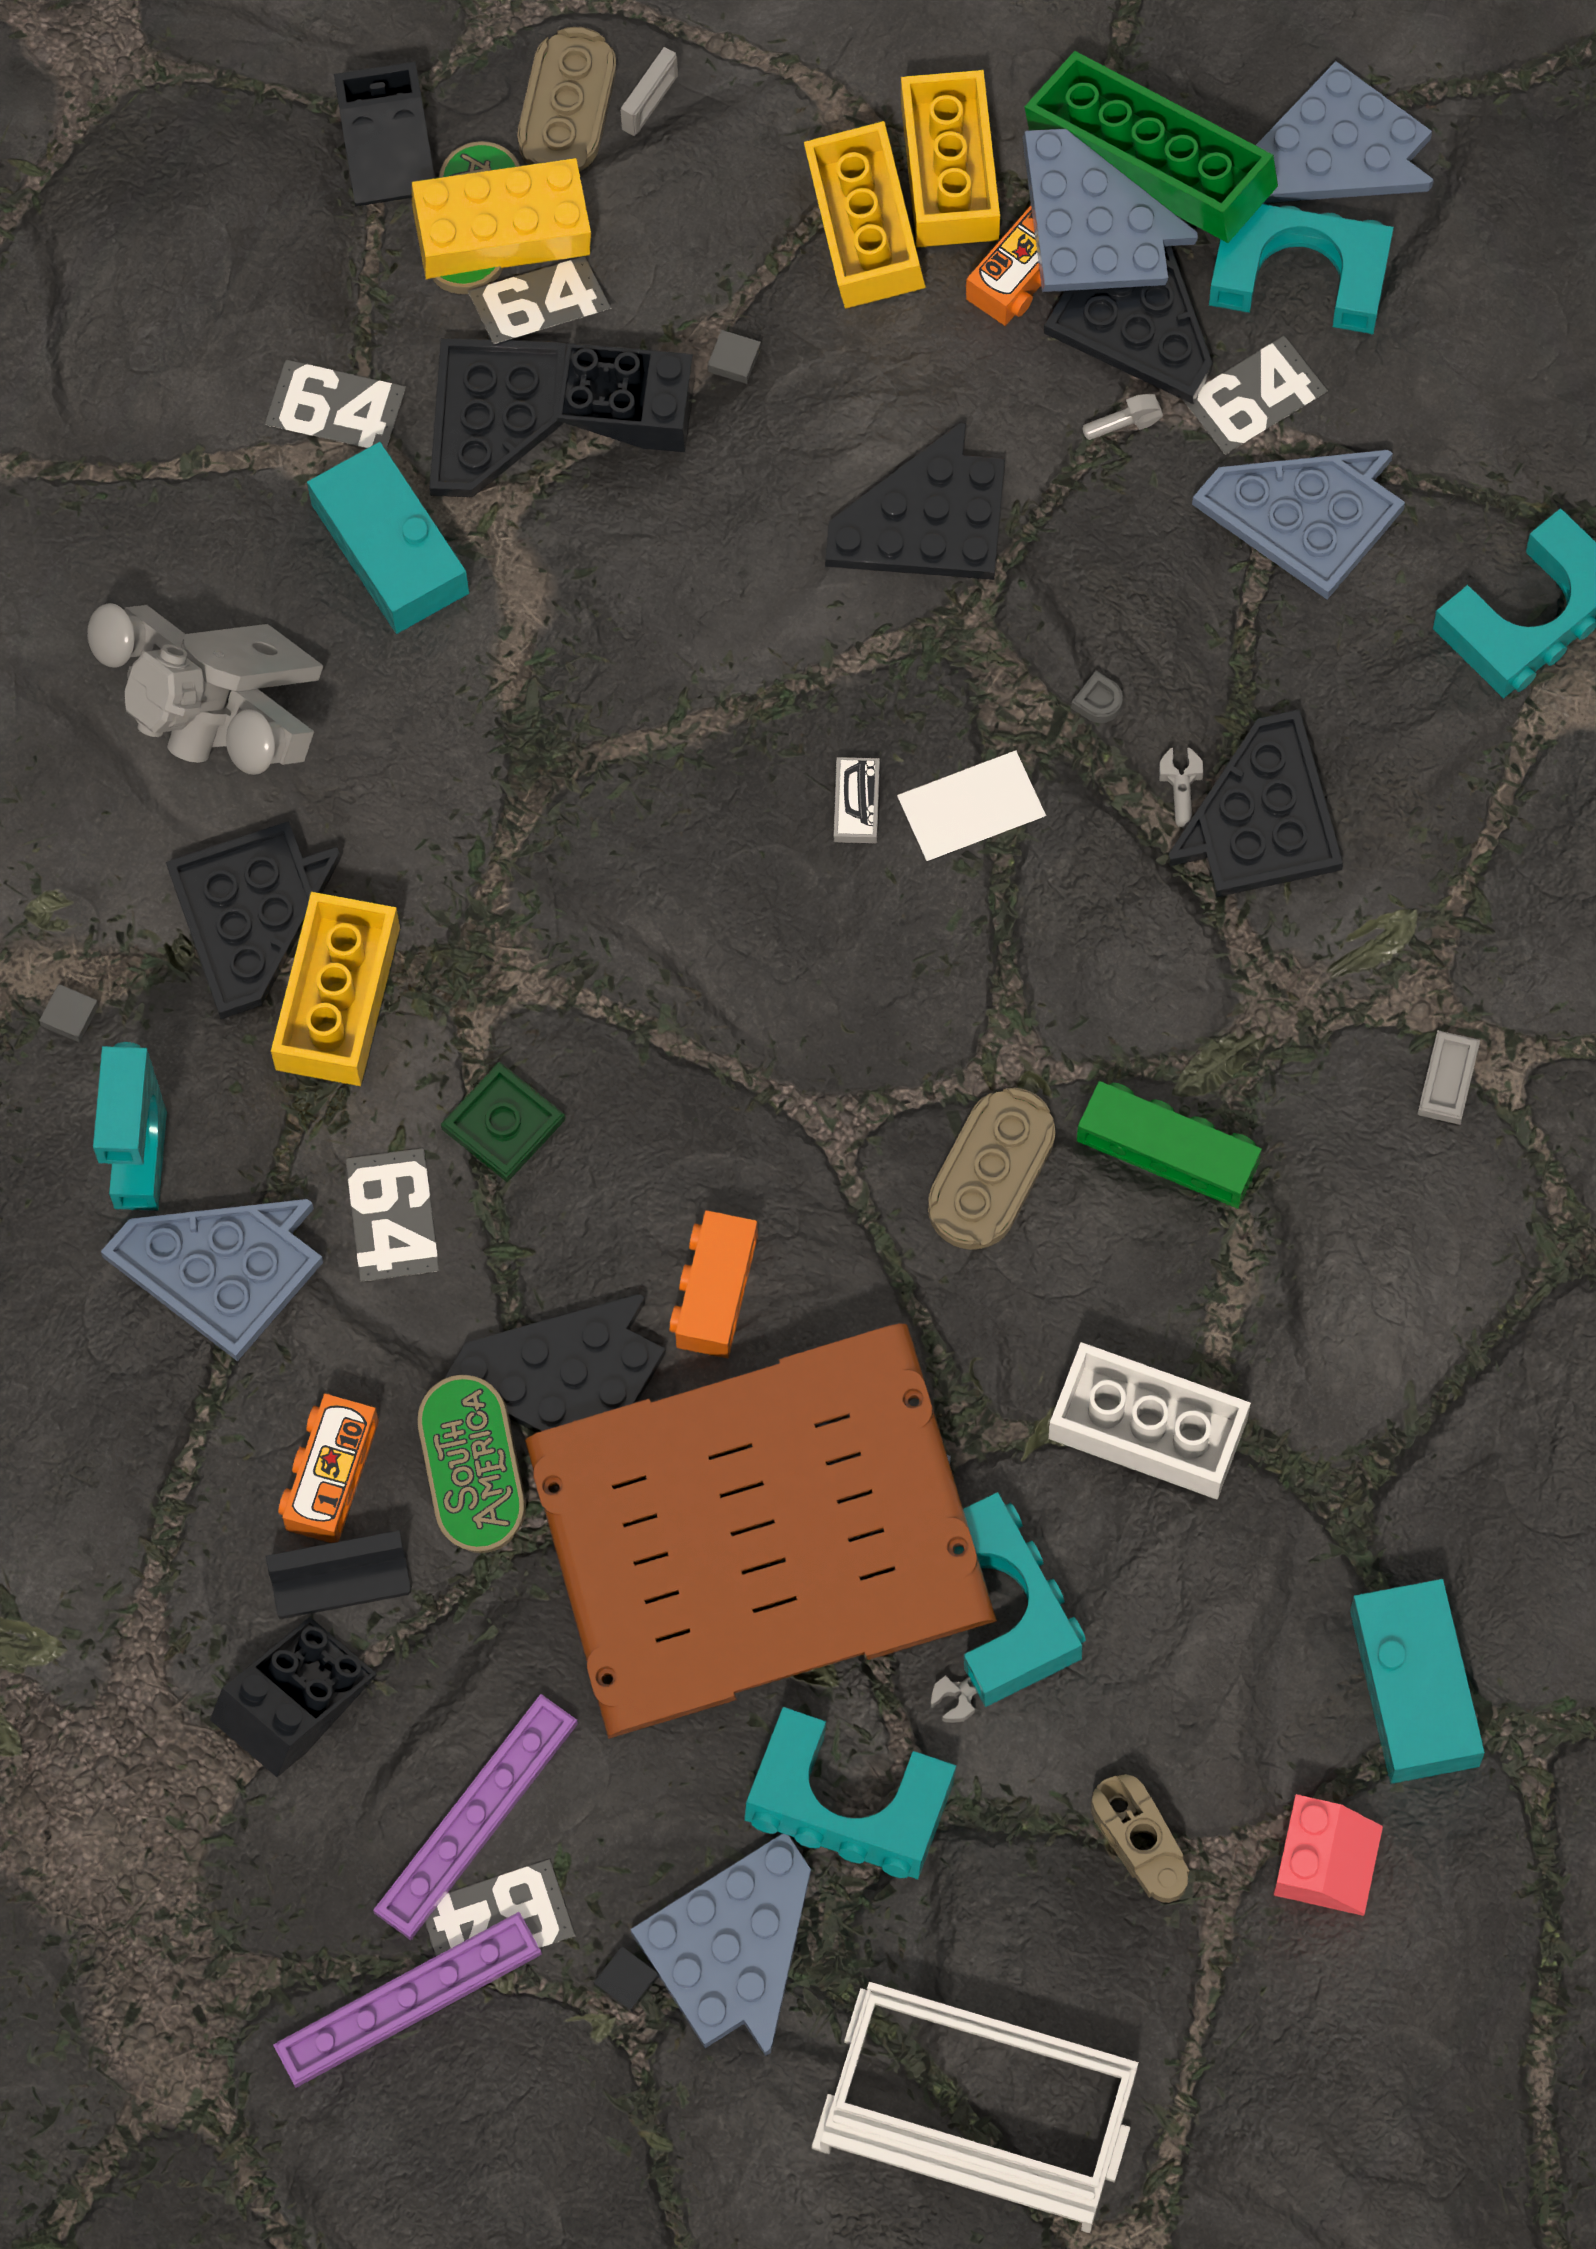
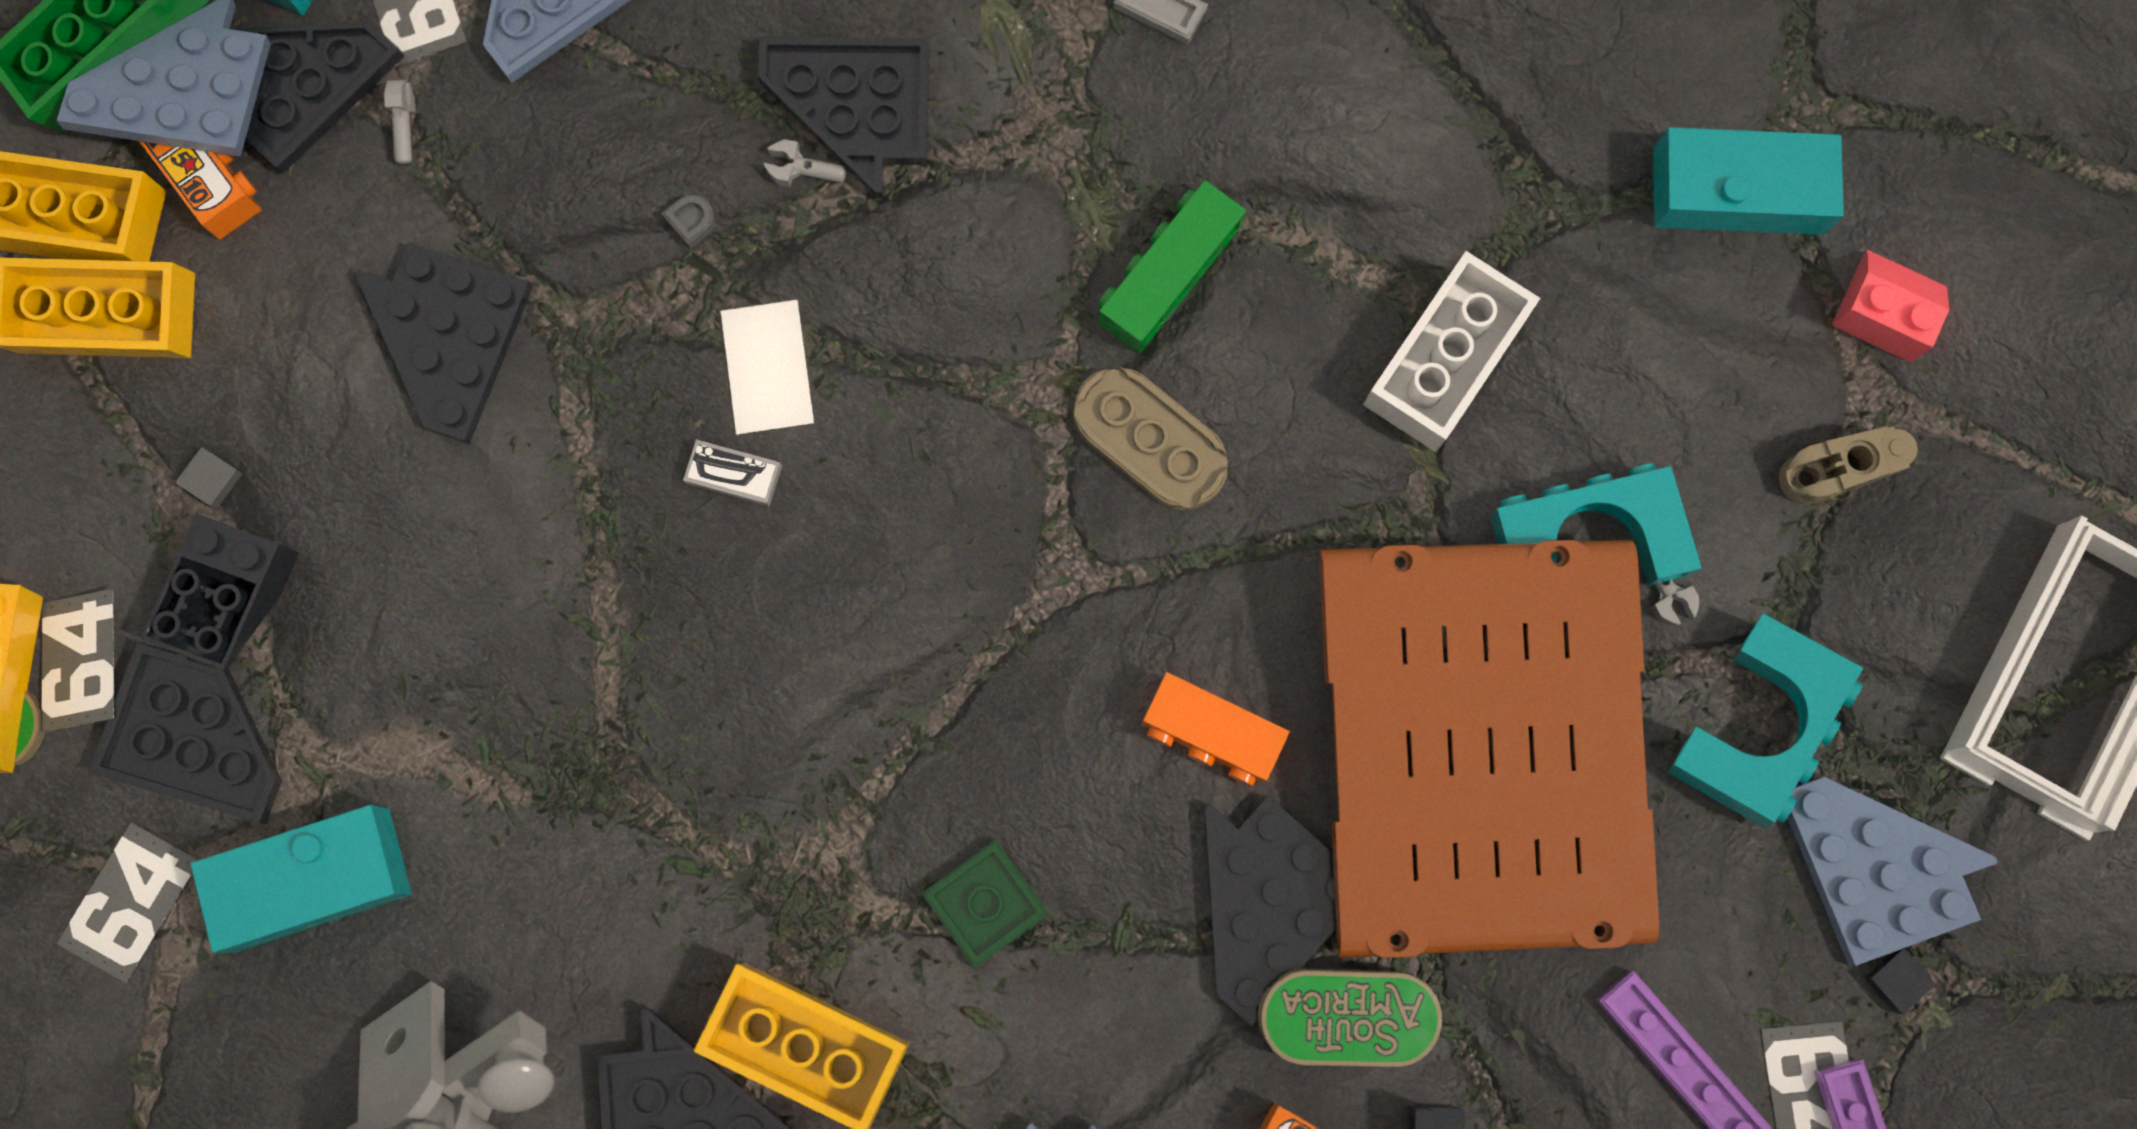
camera: 80 degrees left, 10 degrees up
sticker [345,1148,439,1282] -> none

